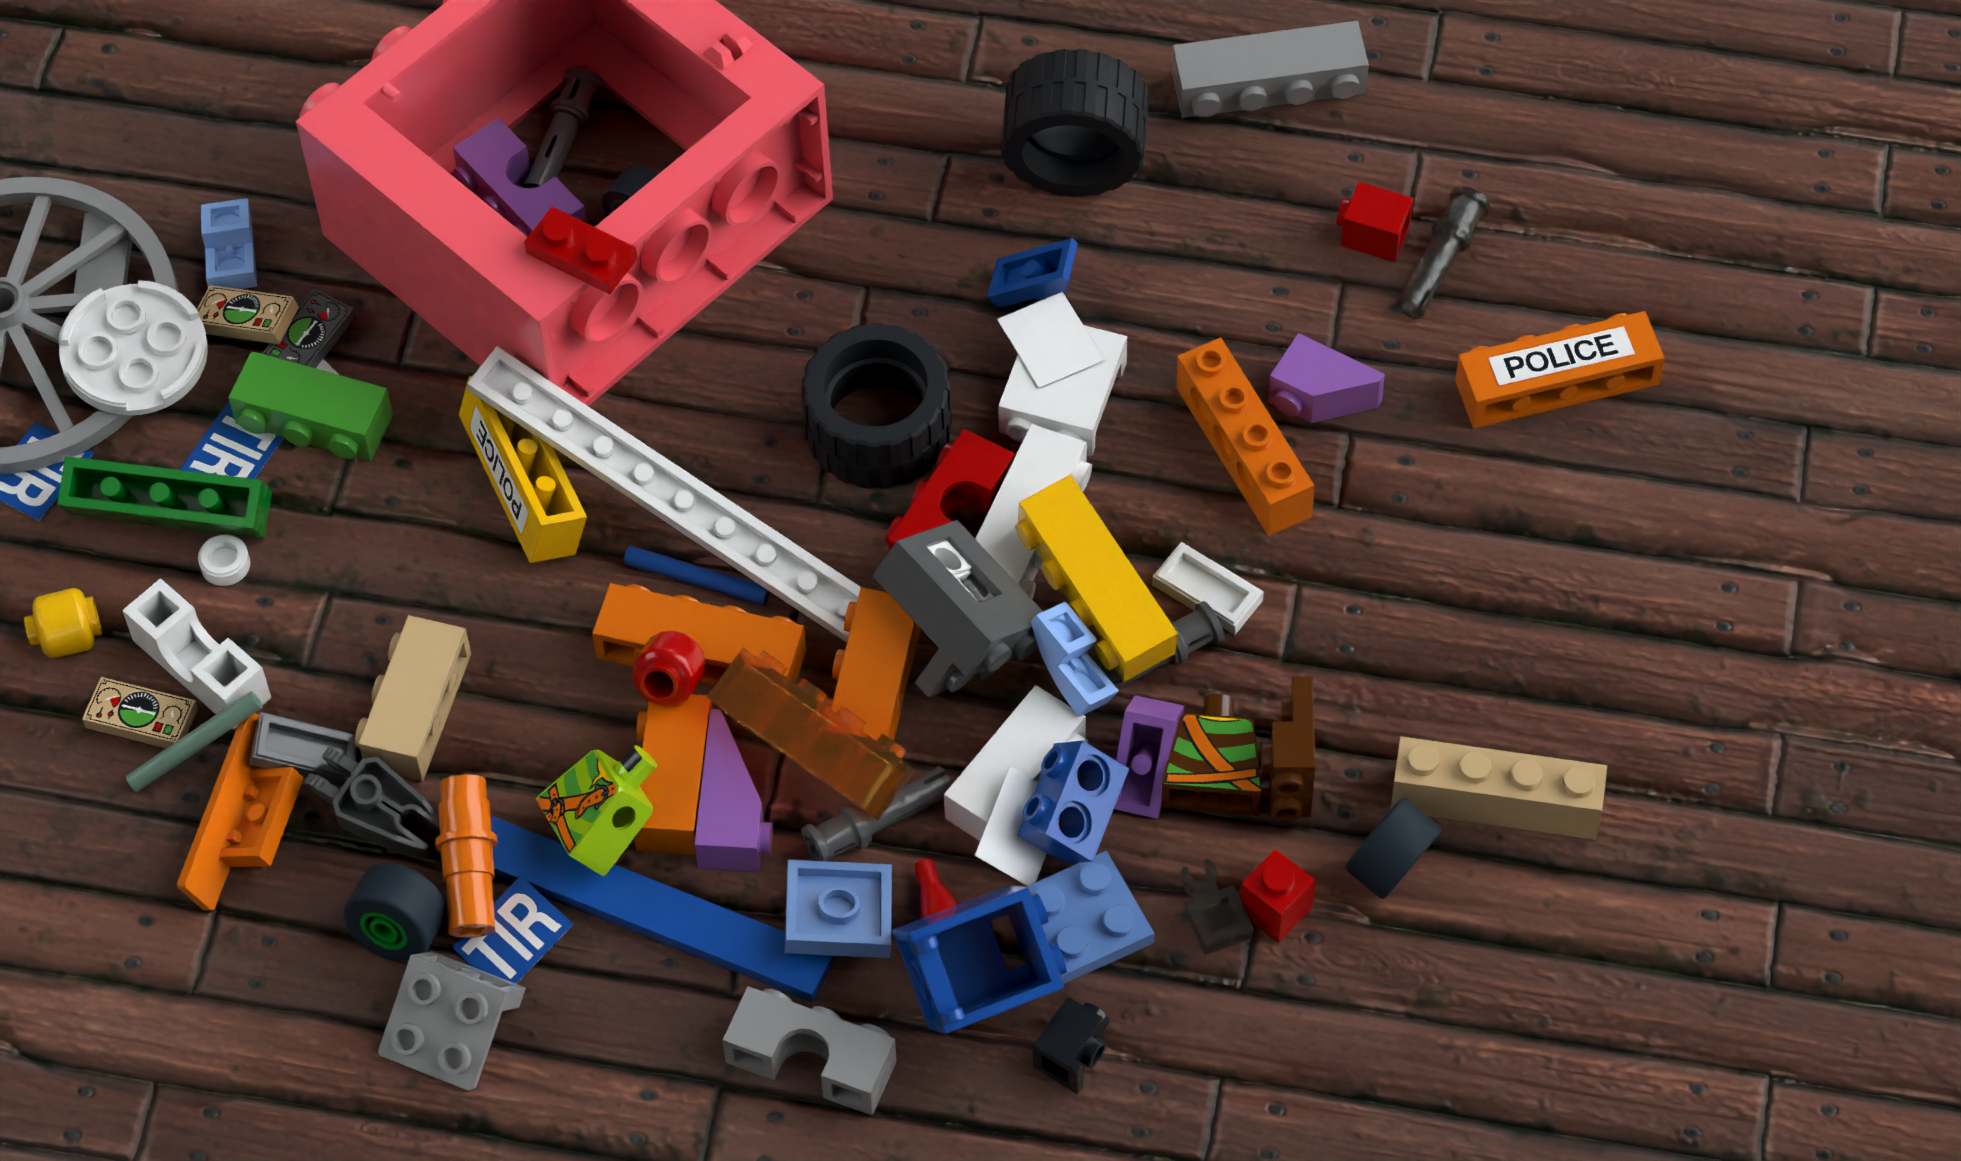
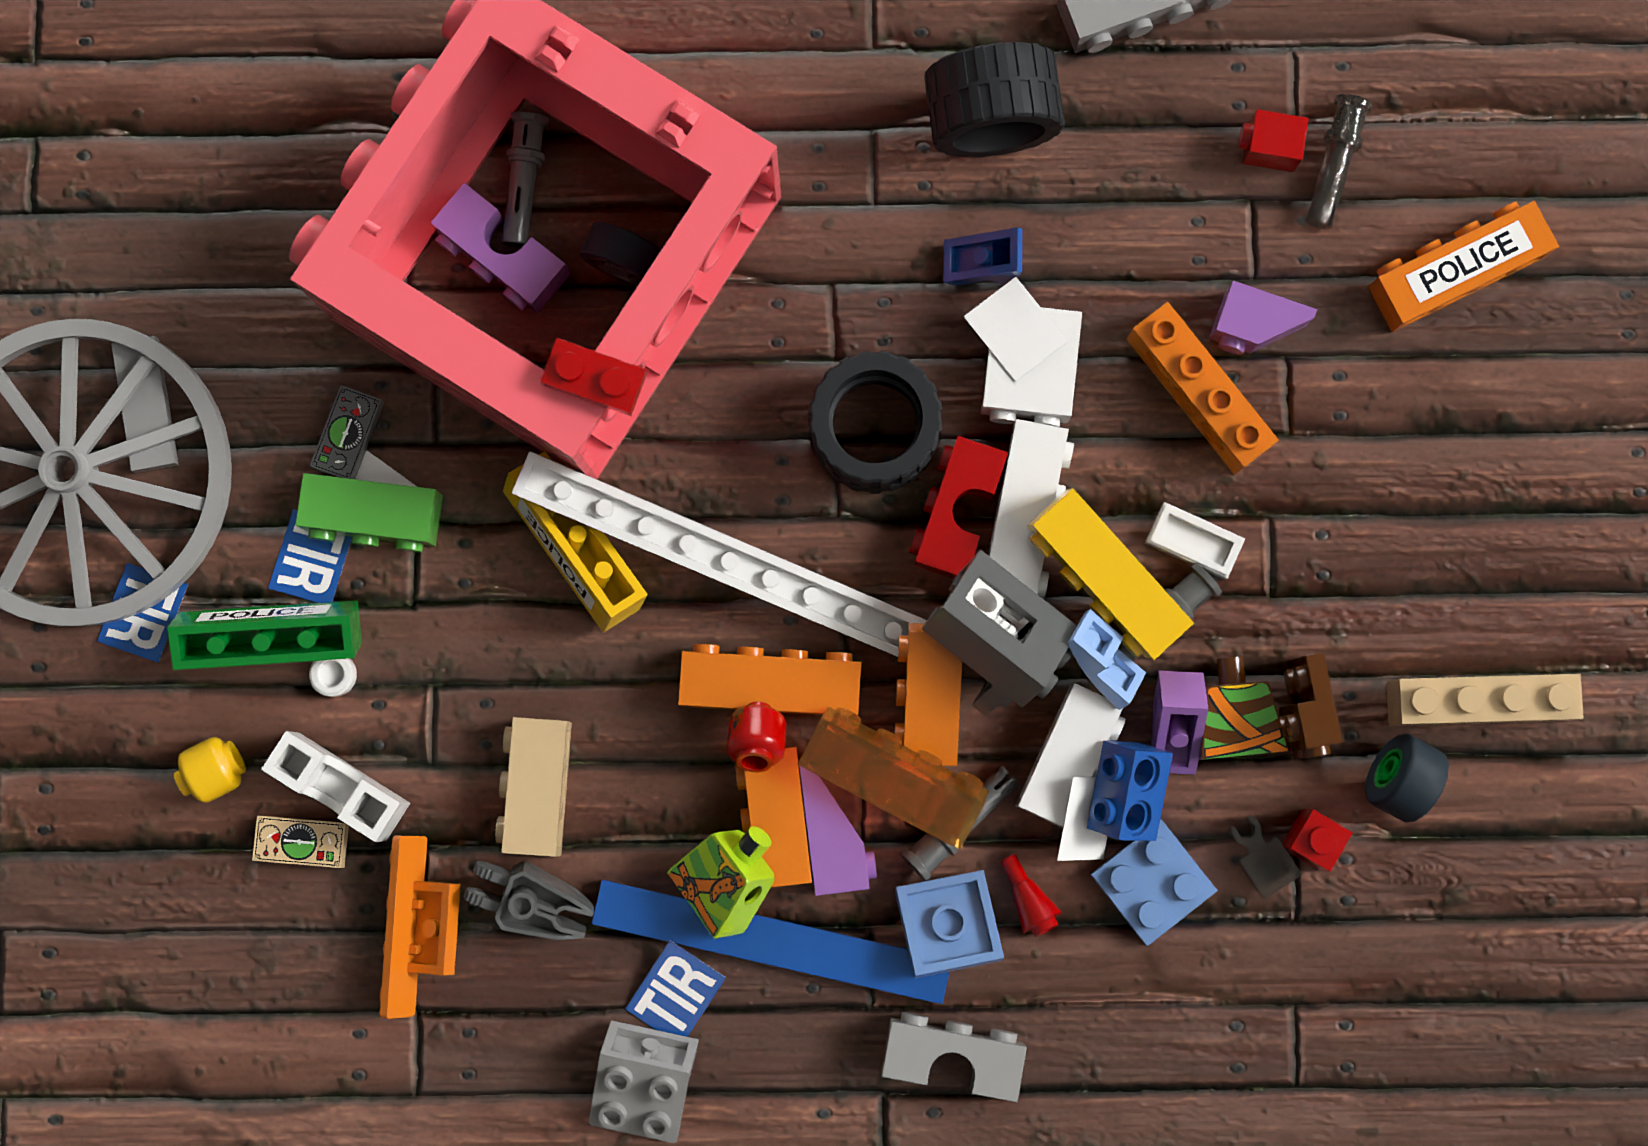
camera: 10 degrees left, 25 degrees up
white tile [58,280,208,416] -> none
sand green bar [126,691,263,792] -> none
tan tile [197,285,299,344] -> none
light blue slope [201,198,257,289] -> none
dark grey tile [249,712,358,787] -> none
black wheel [343,863,447,963] -> none
orange piece [435,774,498,938] -> none
blue bar [624,545,770,606] -> none
blue container [892,885,1067,1034] -> none
black brick [1033,996,1110,1094] -> none

